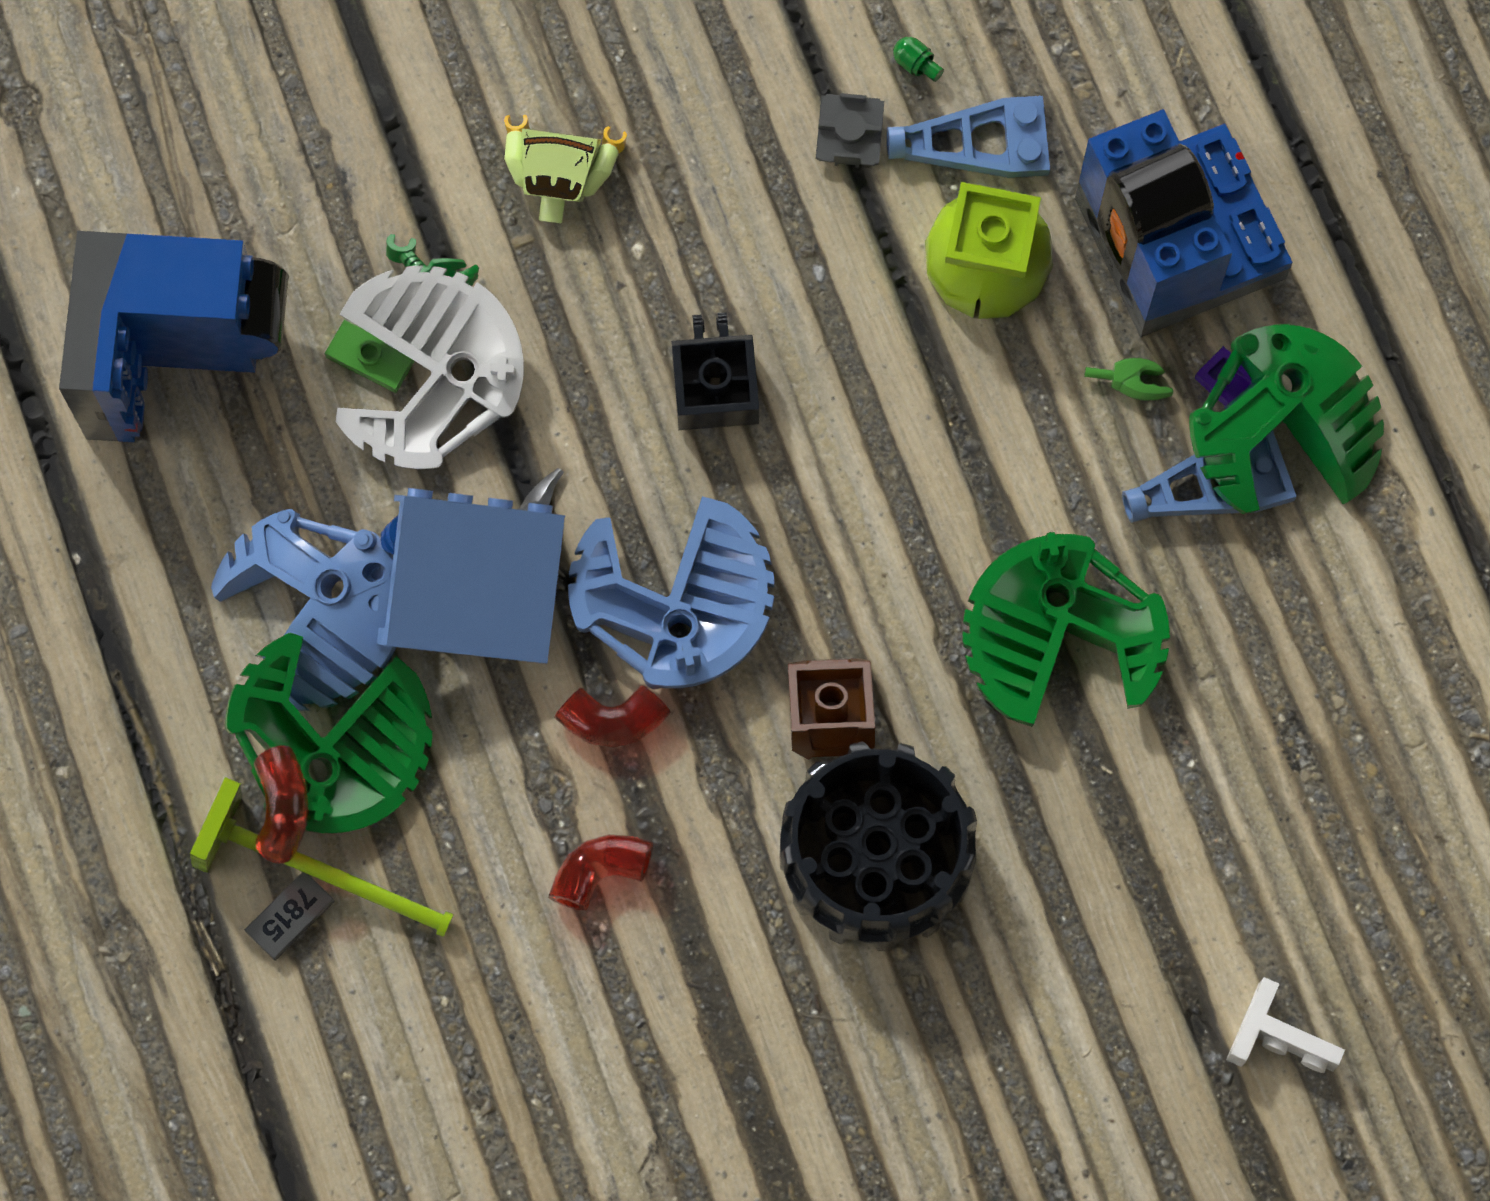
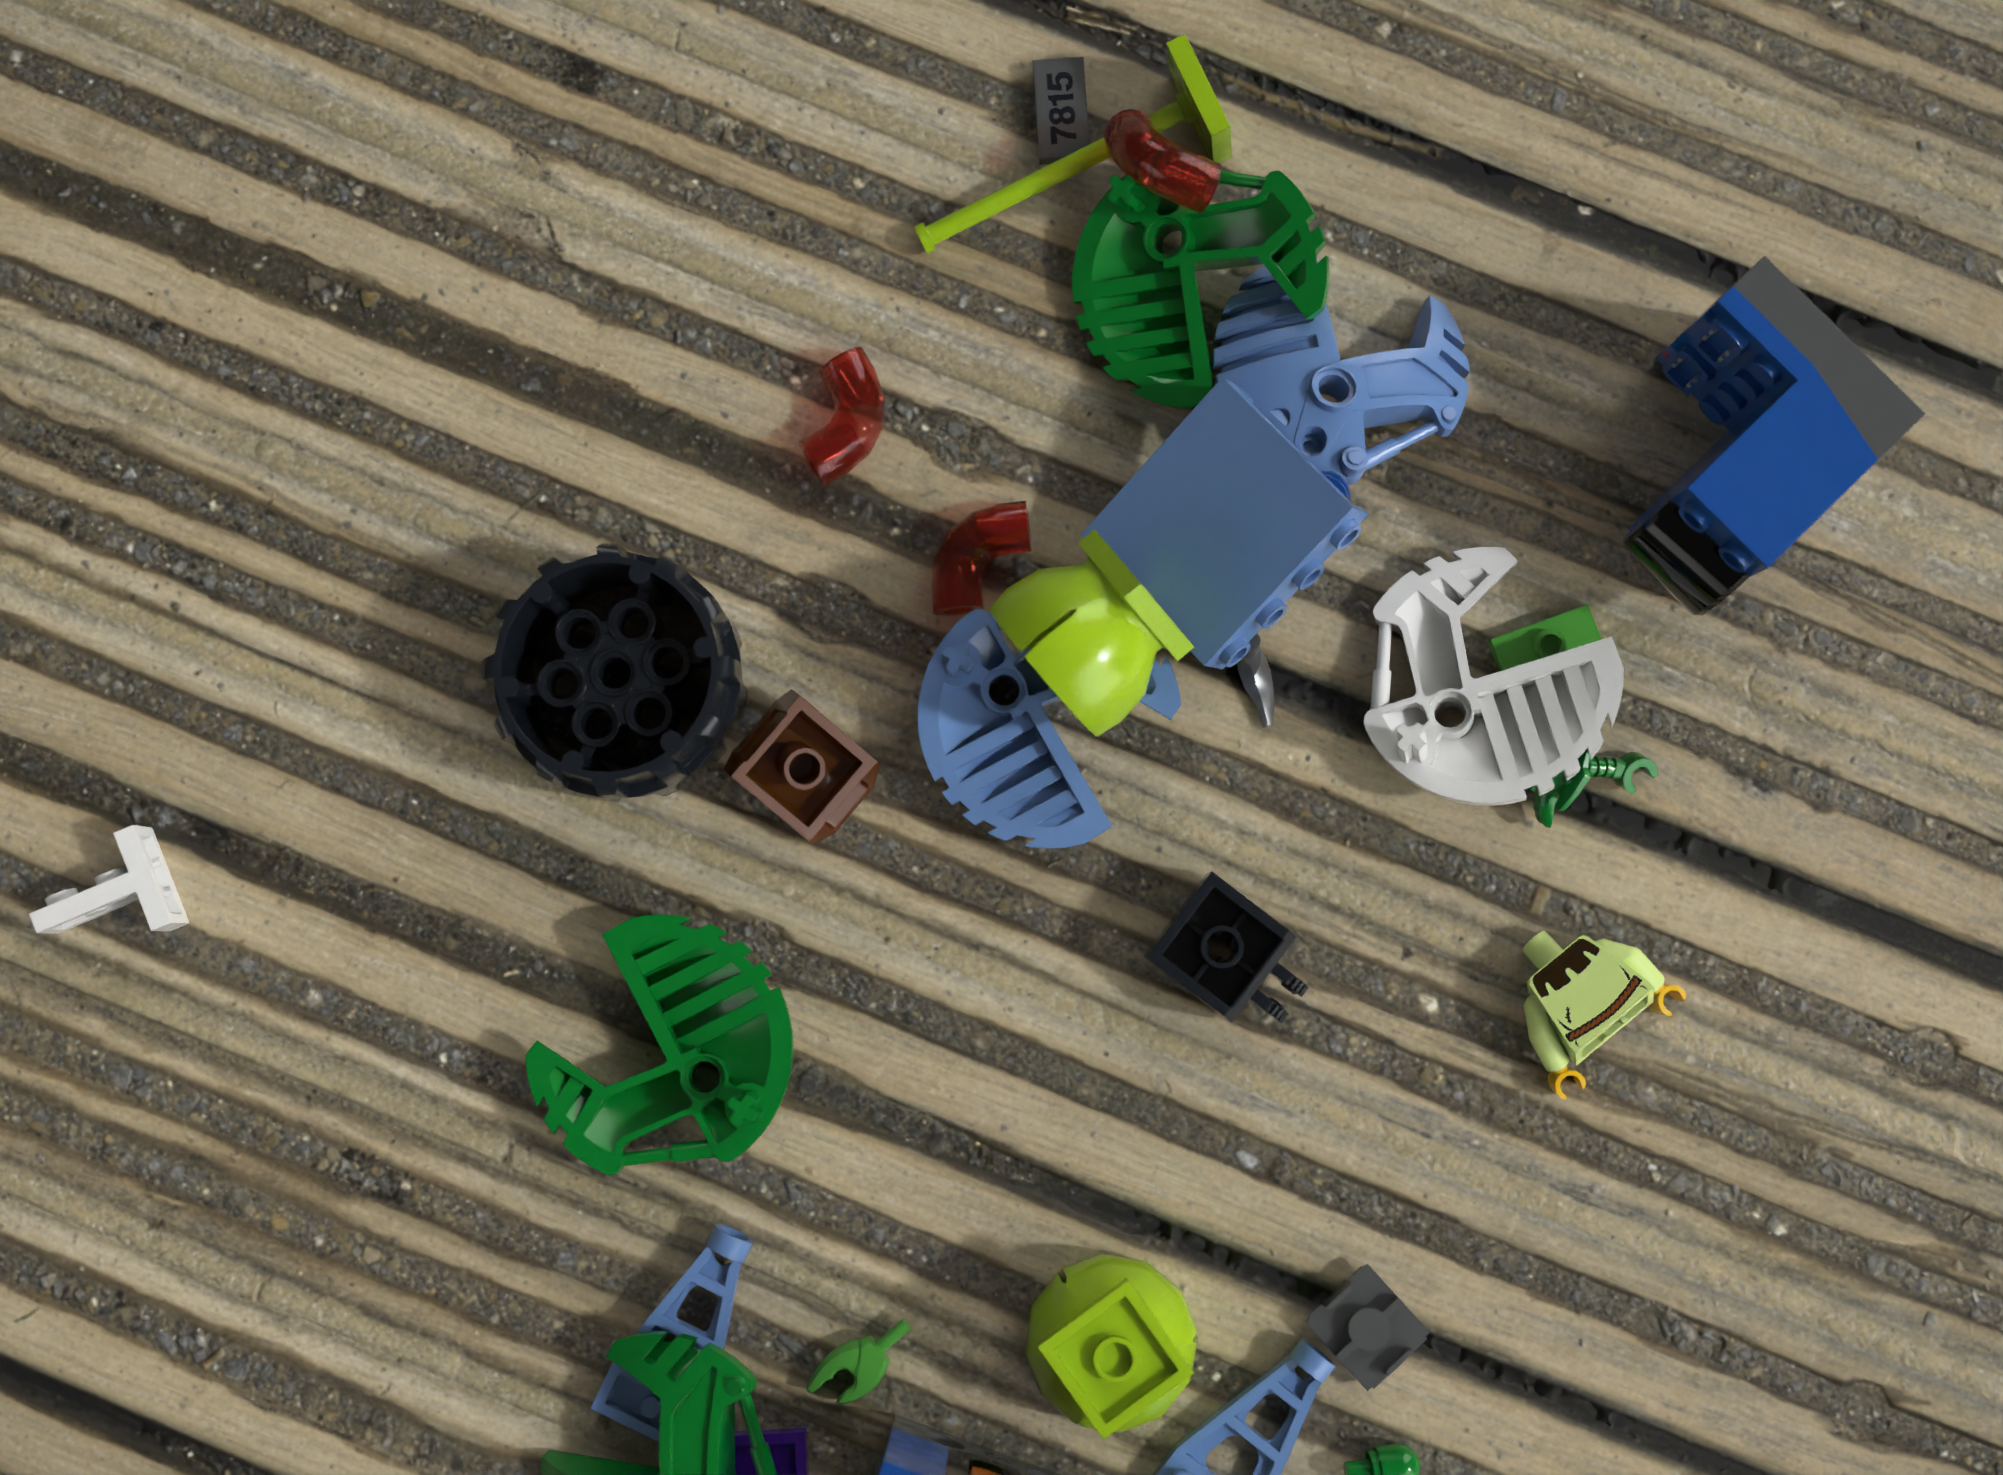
camera: 135 degrees right, 10 degrees up
none -> lime plate [989,529,1194,737]

